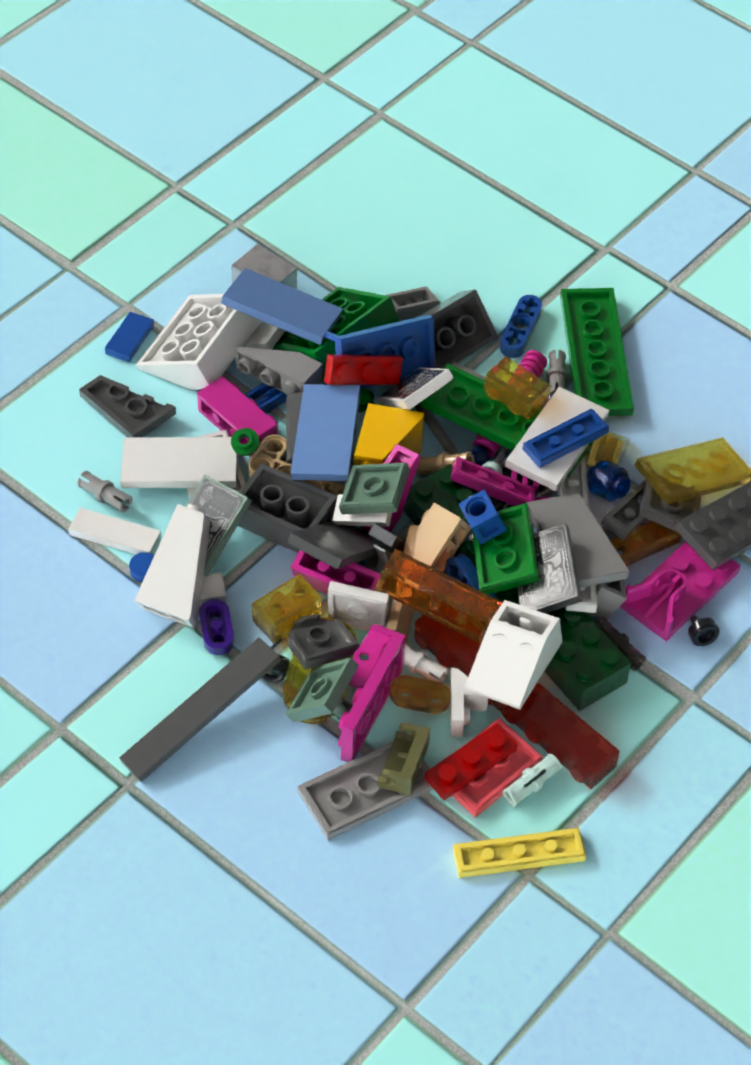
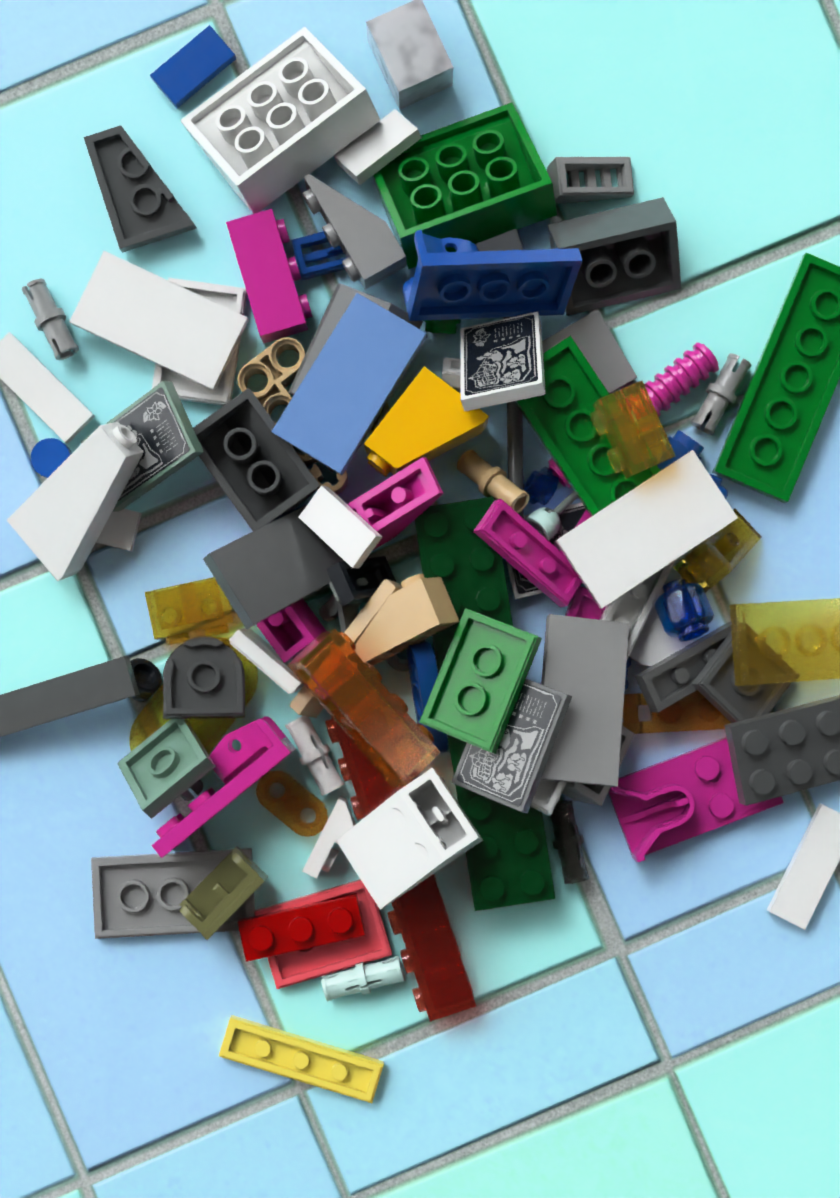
camera: 30 degrees right, 35 degrees up
dark purple plate [199,599,234,655] -> none
medium blue tile [221,268,343,345] -> none
green plate [231,428,260,456] -> none
red plate [324,354,403,385] -> none
sand green tile [339,463,410,514] -> none
blue brick [459,489,507,544] -> none
blue beam [500,295,542,358] -> none
blue tile [522,408,609,468] -> none
black tile [688,615,720,646] -> none

